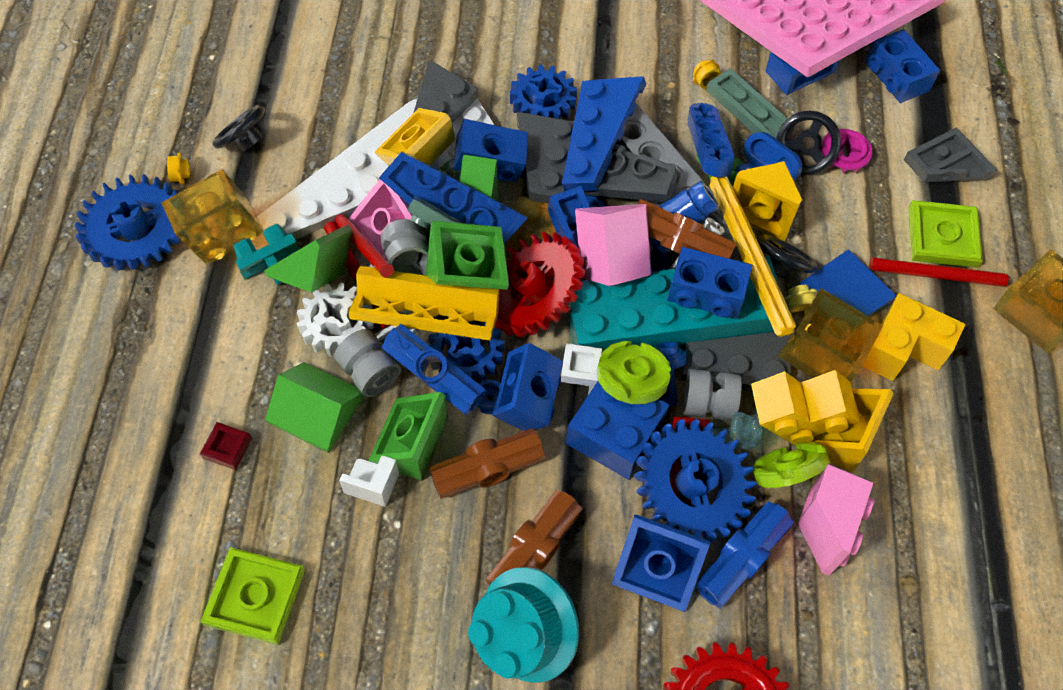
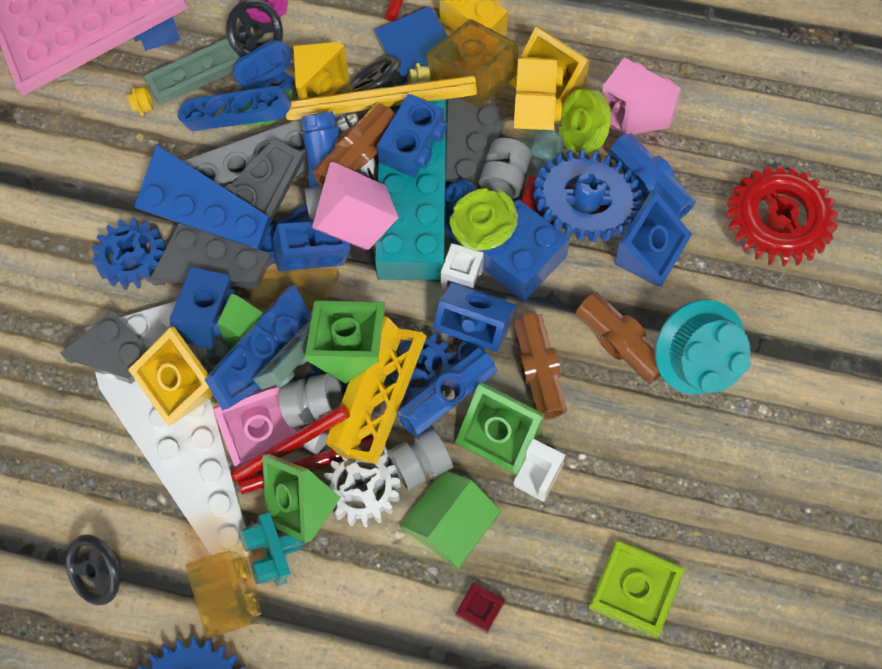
camera: 75 degrees left, 5 degrees up
yellow plate [167,152,191,185] -> none
red gear [495,231,585,337] -> none

